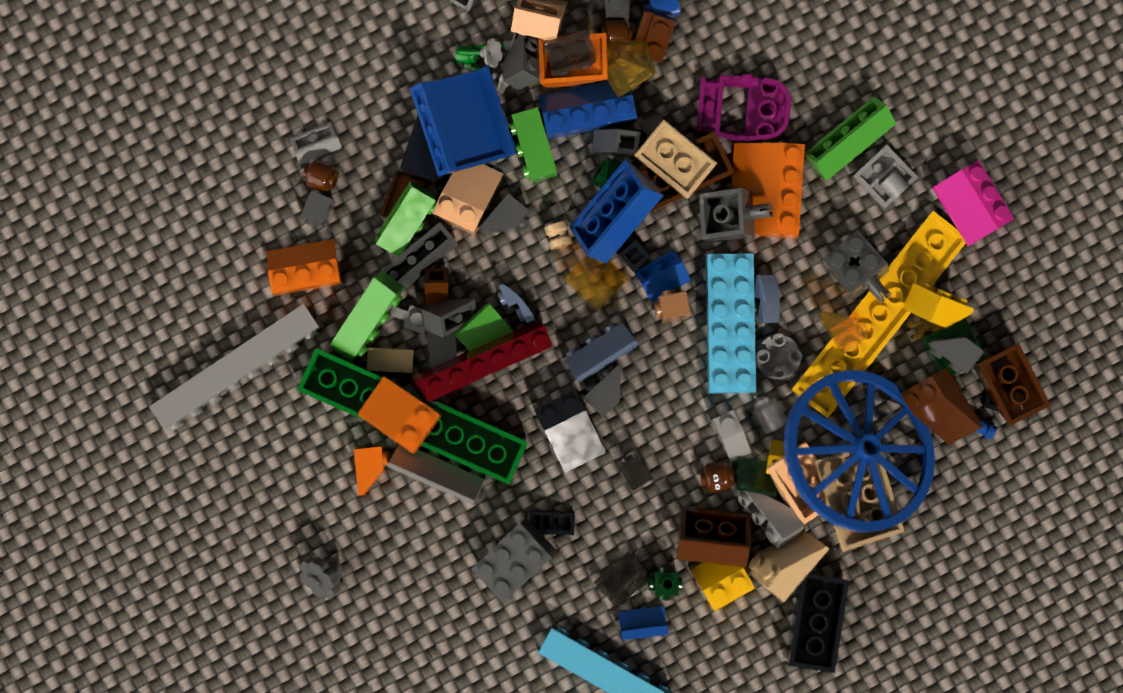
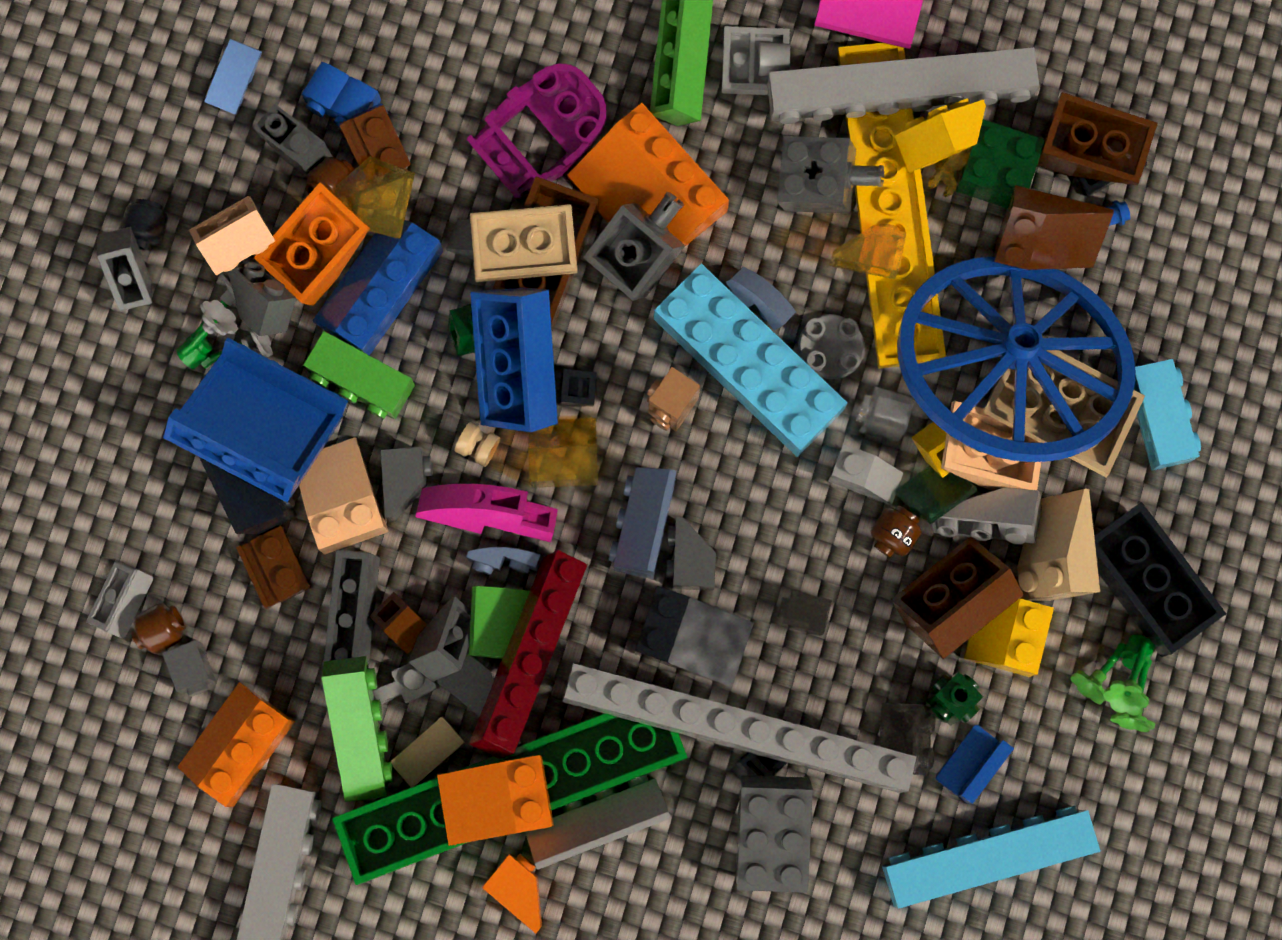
camera: 45 degrees left, 5 degrees down
brick [375,180,436,256] -> none
clear smoke bracket [544,29,597,76] -> none
dark grey slope [591,129,640,159] -> none
blue panel [634,250,690,302] -> none
dark grey slope [927,336,984,374] -> none
none -> dark pink slope [415,484,558,542]
none -> light grey brick [562,663,917,793]
none -> light grey brick [767,47,1039,124]
none -> bright green plant [1070,635,1155,732]
none -> medium azure brick [1134,359,1201,471]

